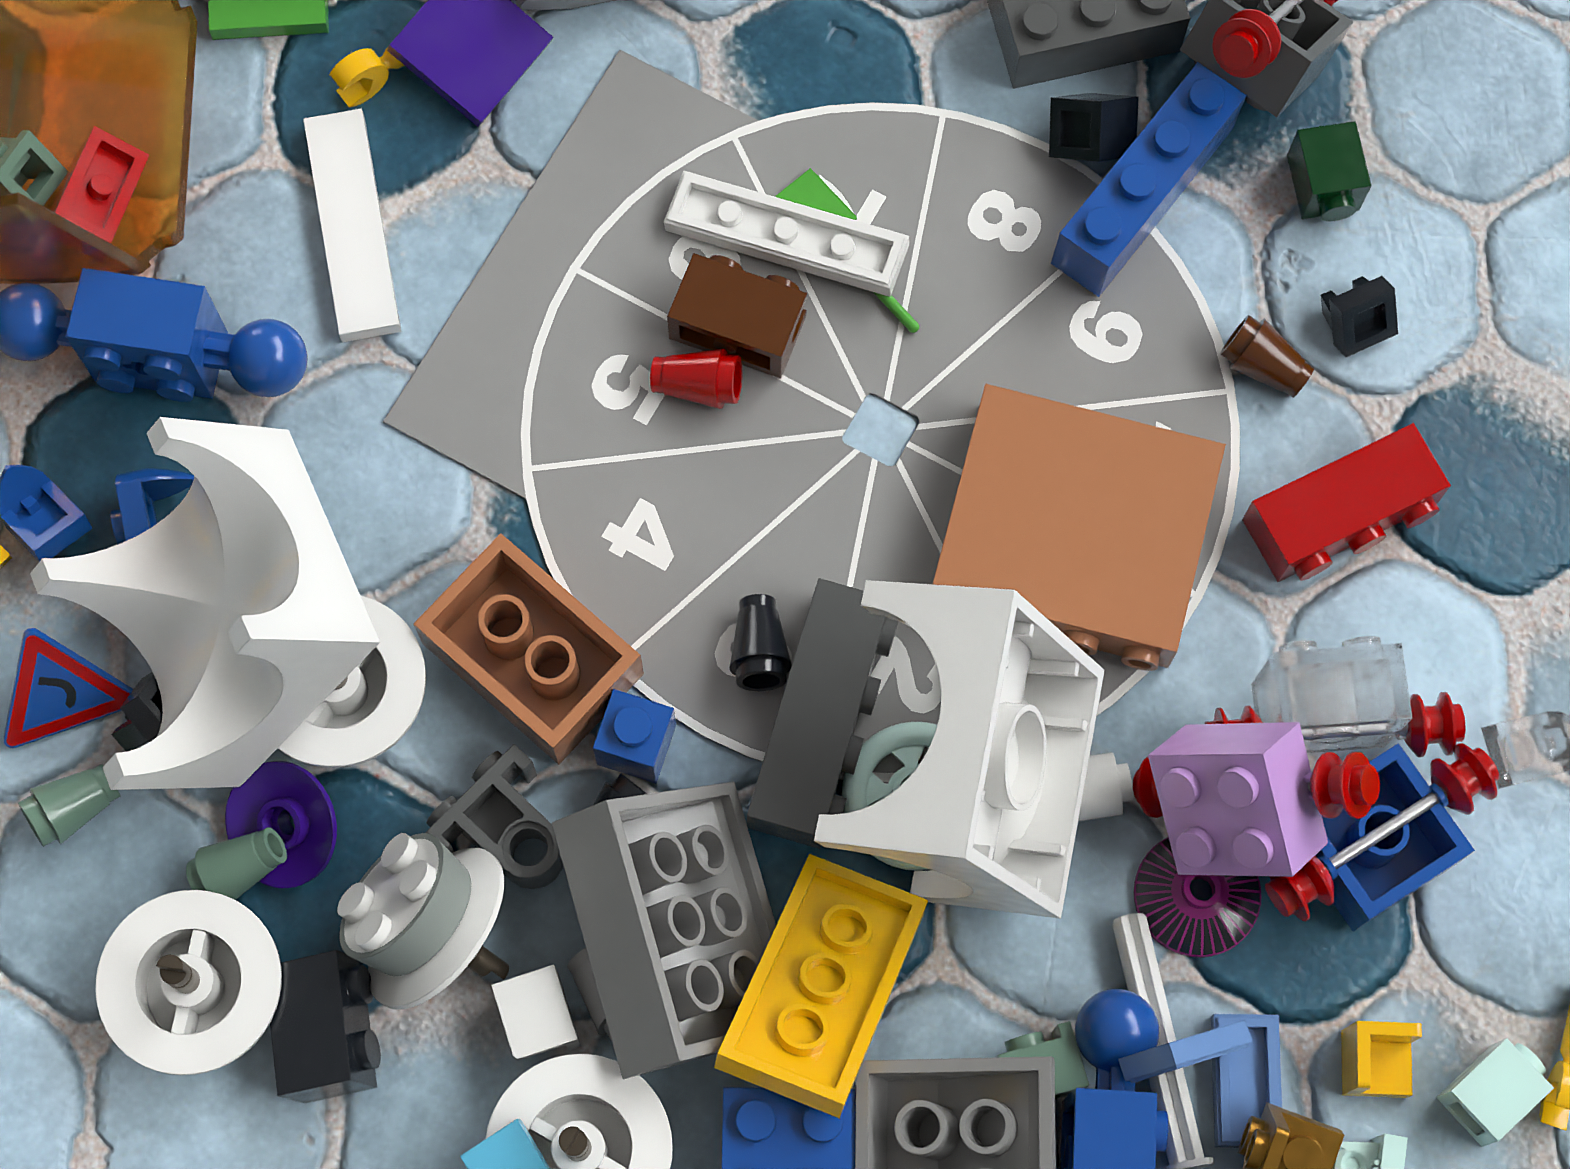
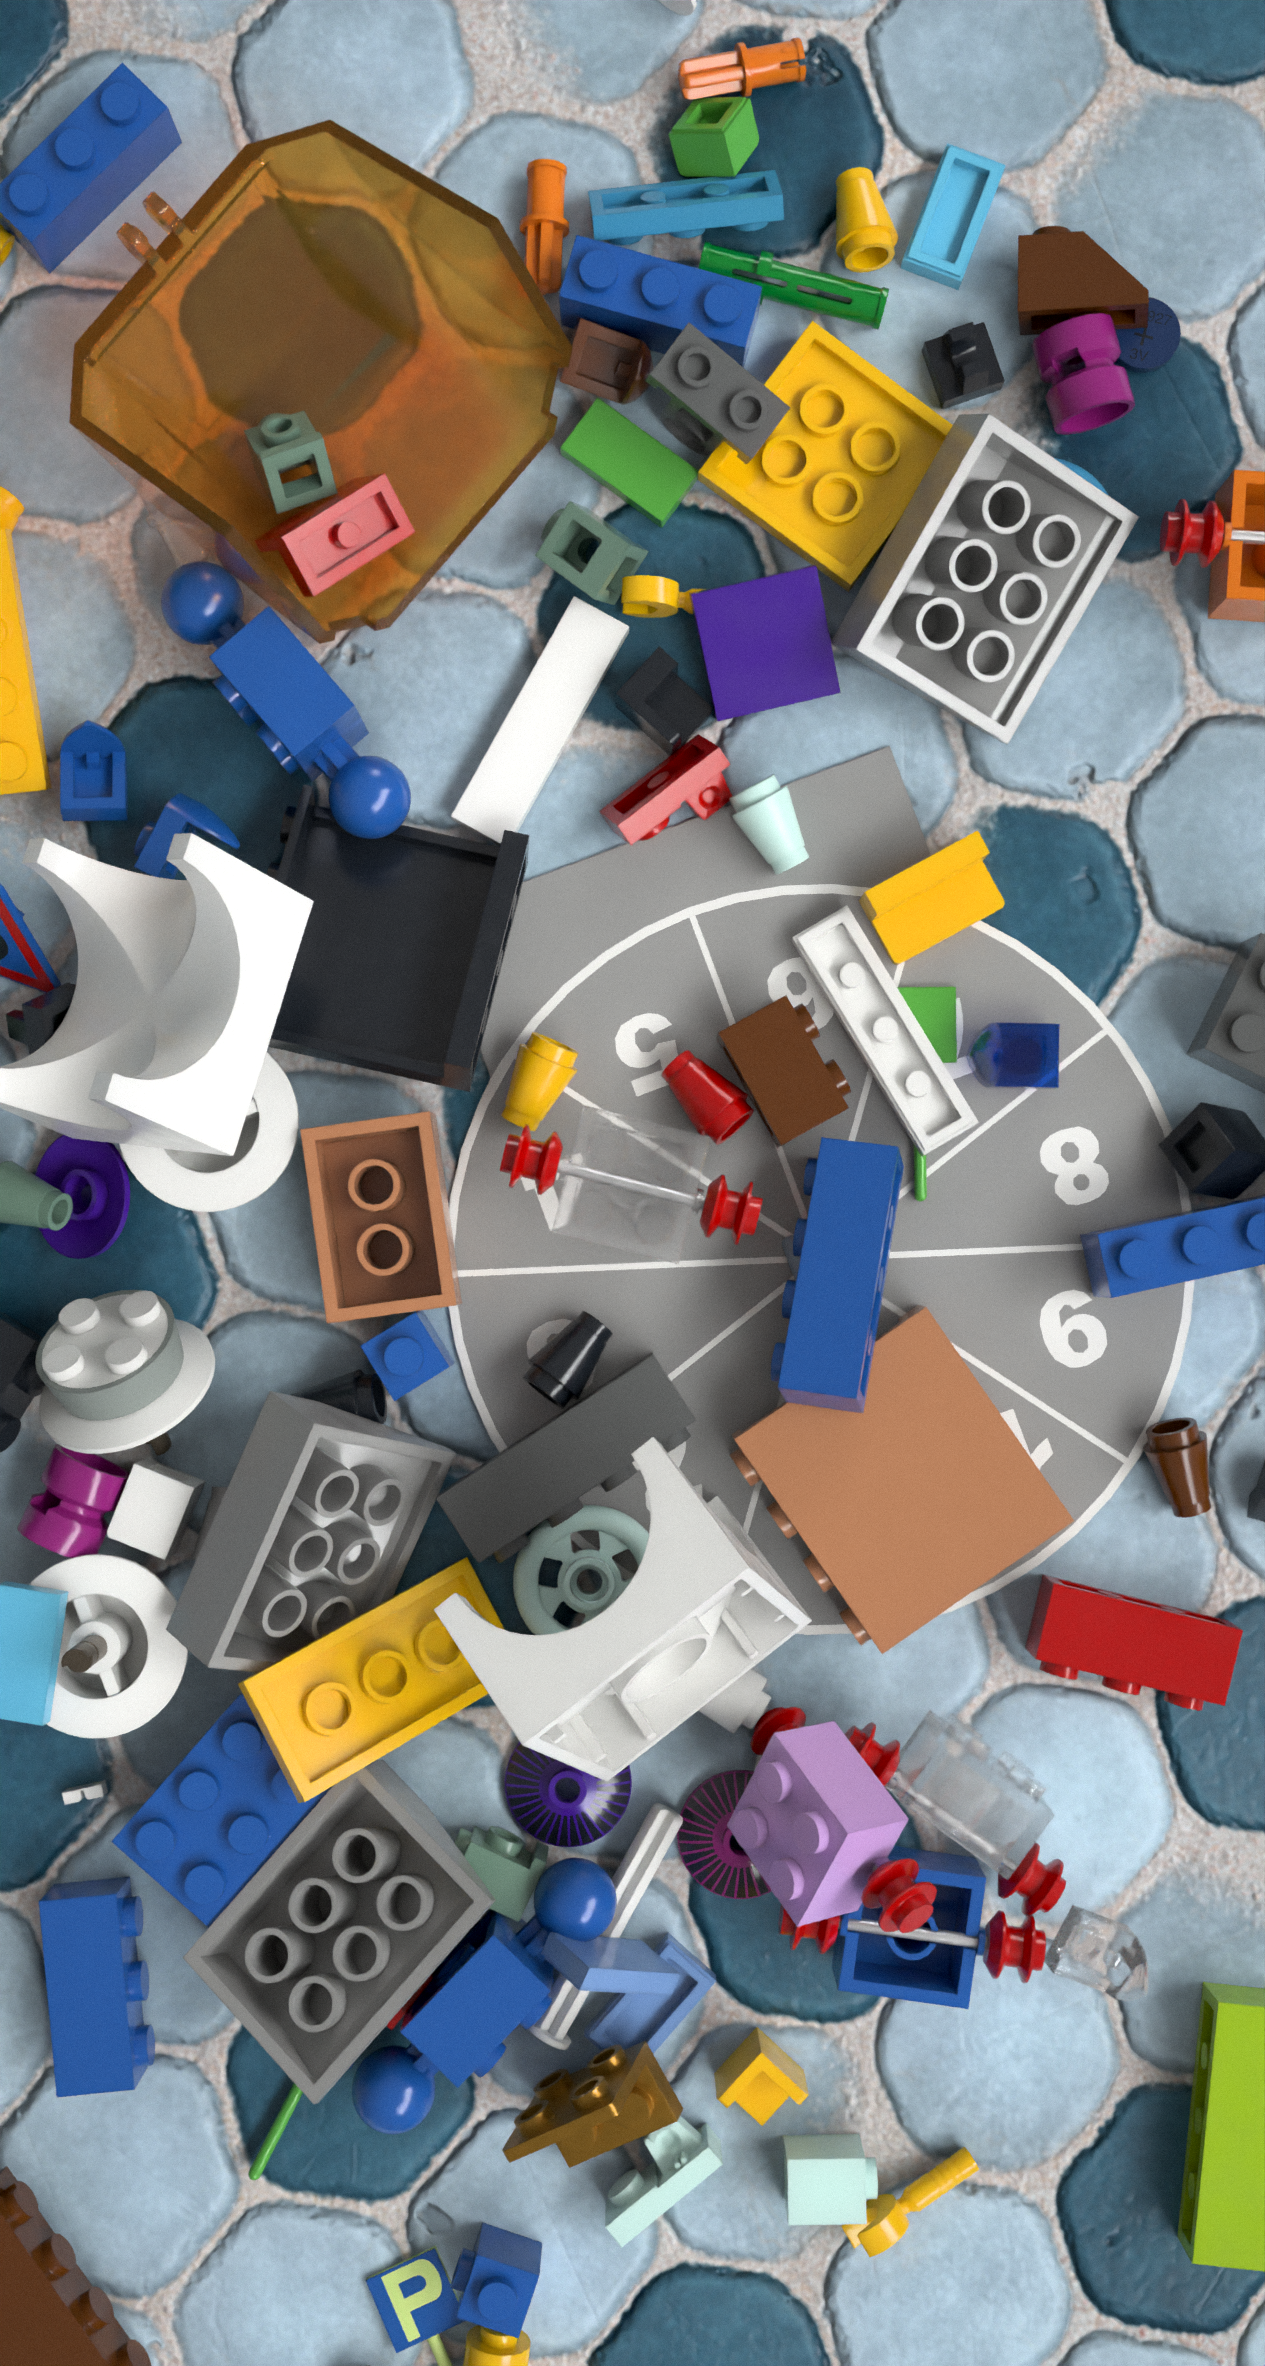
camera: 40 degrees right, 15 degrees up
dark grey pin [425,744,563,889] -> none
none -> magenta wheel [17,1444,130,1558]
none -> black panel [266,785,529,1092]
none -> clear brick [500,1105,763,1264]
none -> yellow cone [501,1032,579,1131]
none -> dish [505,1741,632,1847]
none -> sand green brick [535,501,649,605]
none -> red hinge [599,734,732,845]
none -> black panel [616,646,712,756]
none -> light aqua cone [729,775,809,875]
none -> blue brick [771,1137,904,1413]
none -> yellow panel [859,830,1005,965]
none -> clear blue plate [966,1022,1060,1089]

